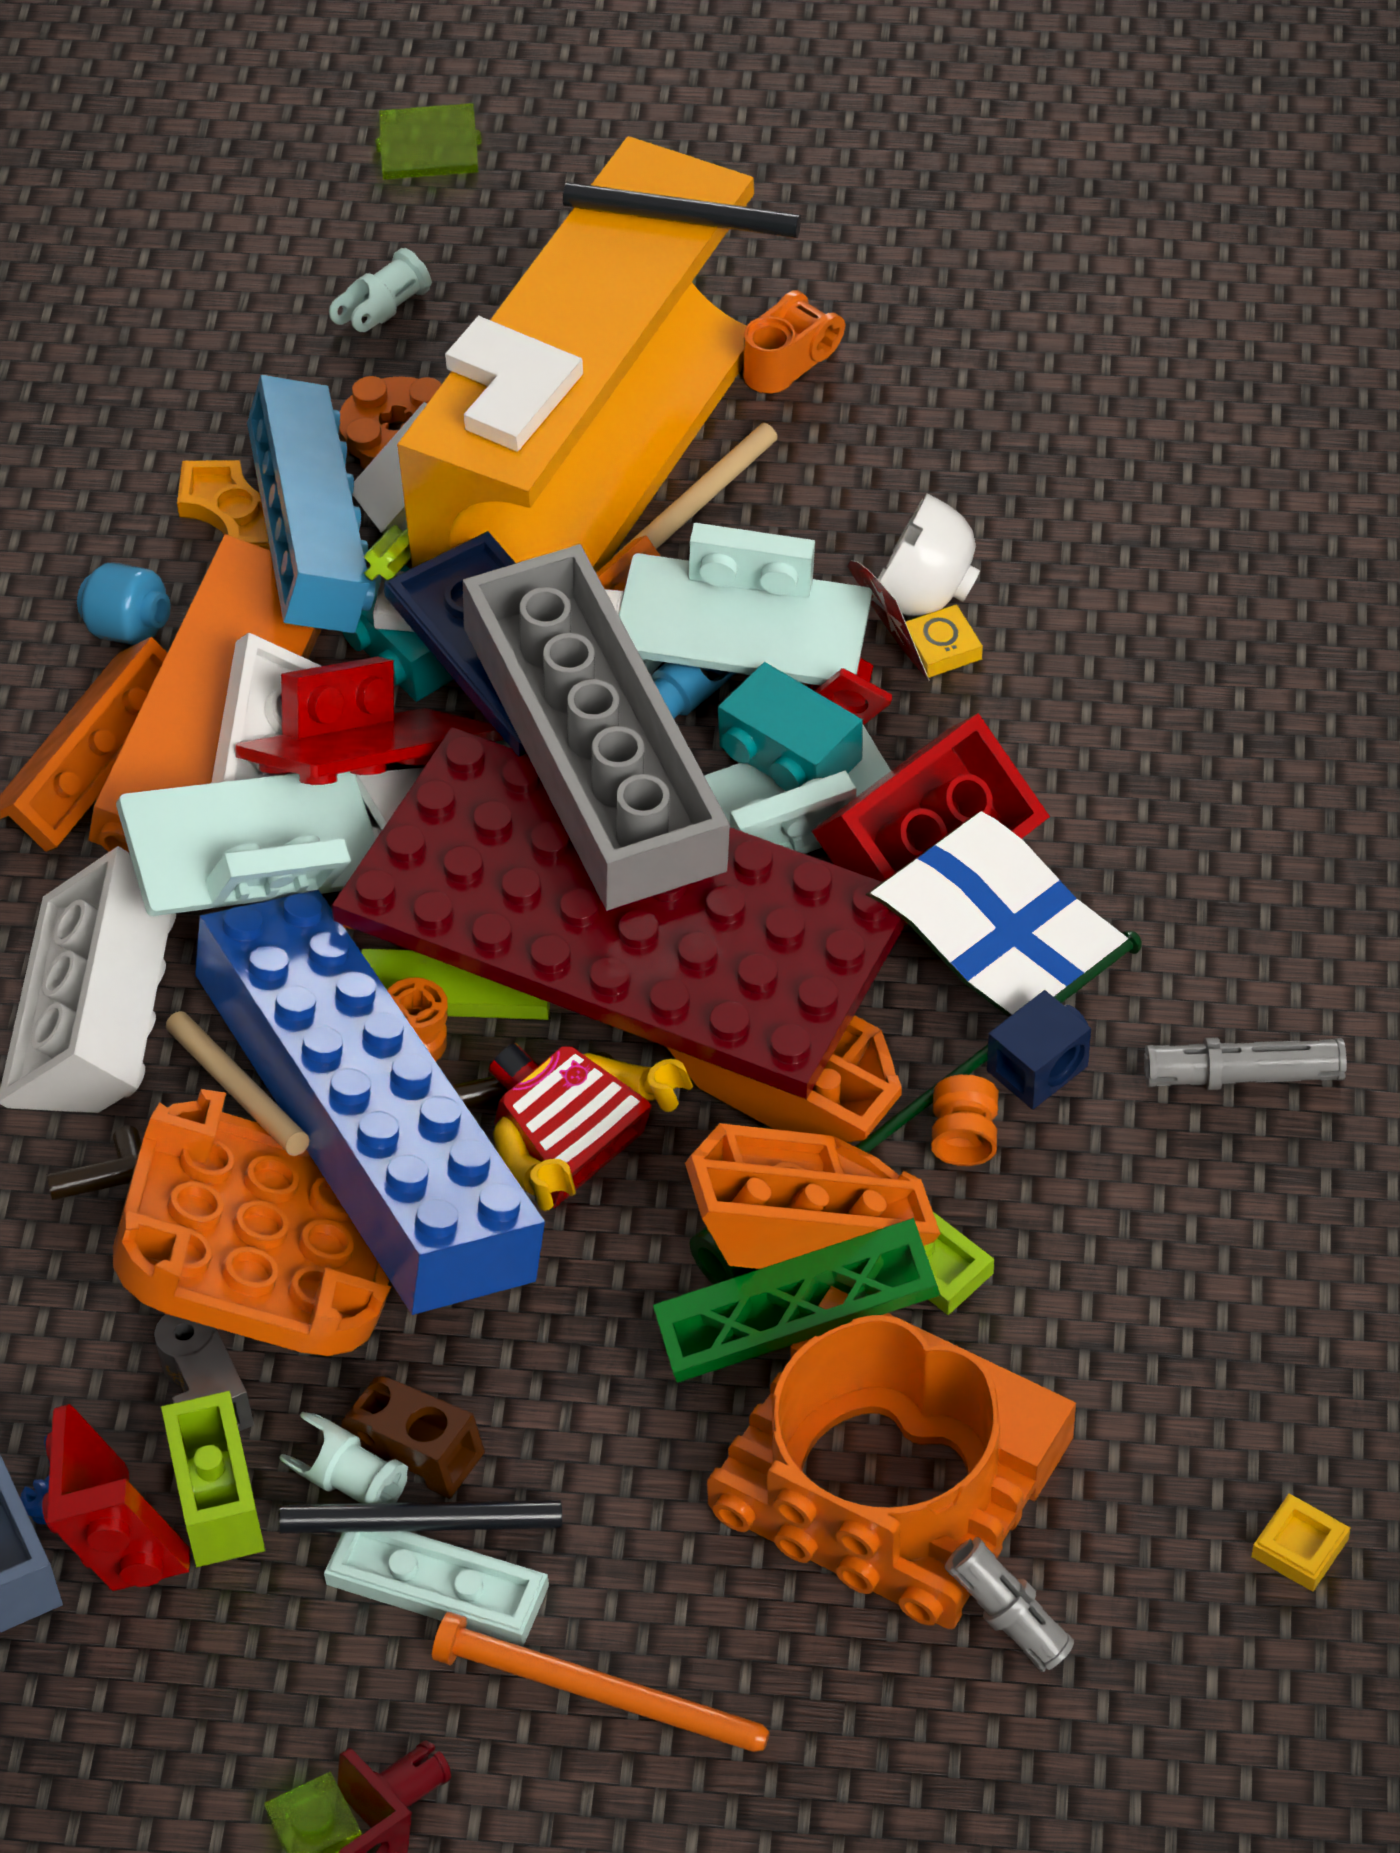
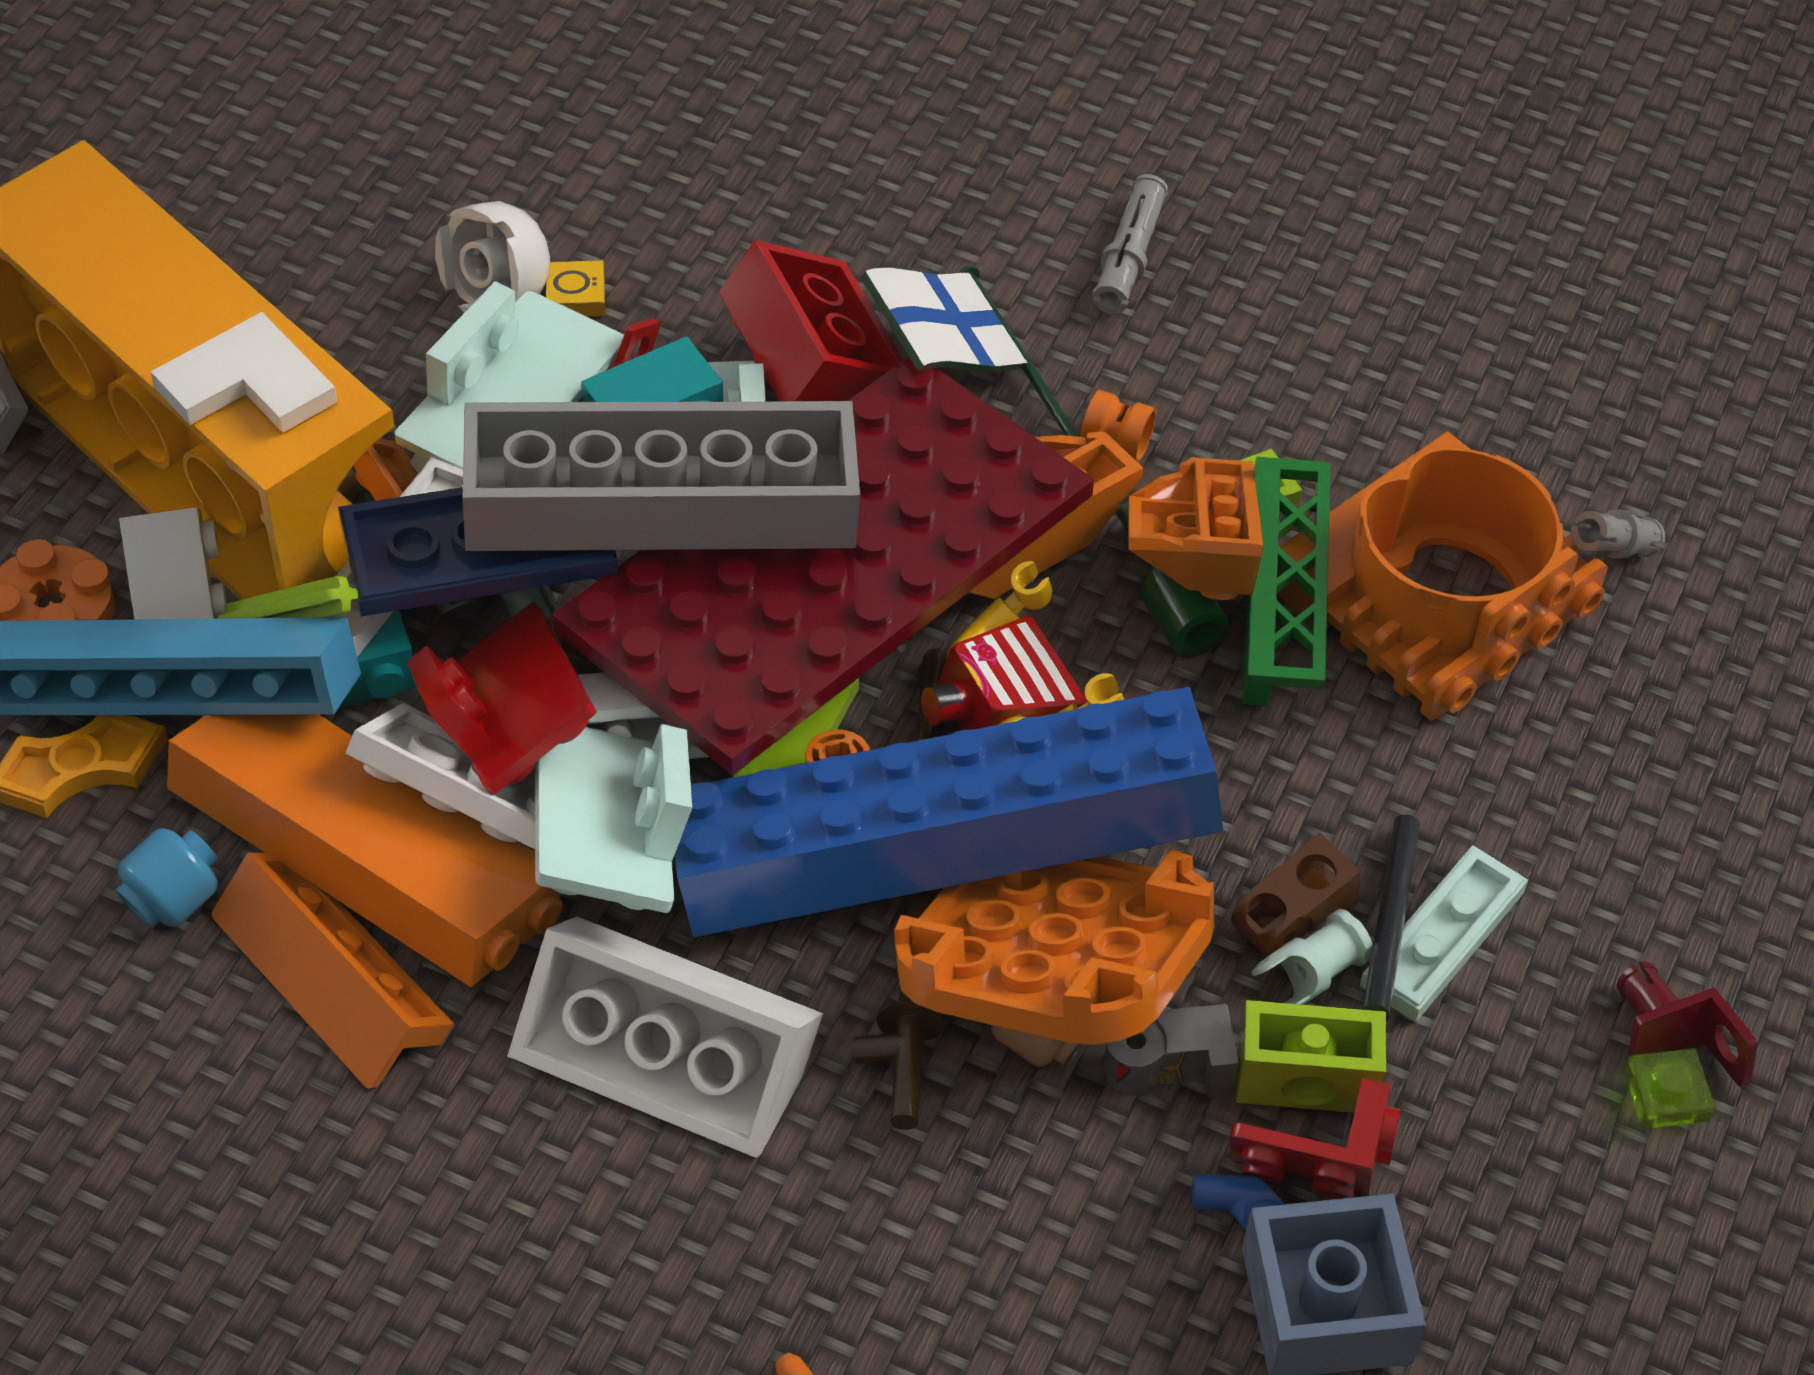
camera: 75 degrees left, 0 degrees up
tan bar [166,1011,309,1156] -> none
orange bar [432,1611,770,1752] -> none
black bar [563,182,801,238] -> none
red sticker [847,560,930,681] -> none
dark blue brick [987,990,1091,1110] -> none
yellow tile [1251,1493,1351,1592] -> none

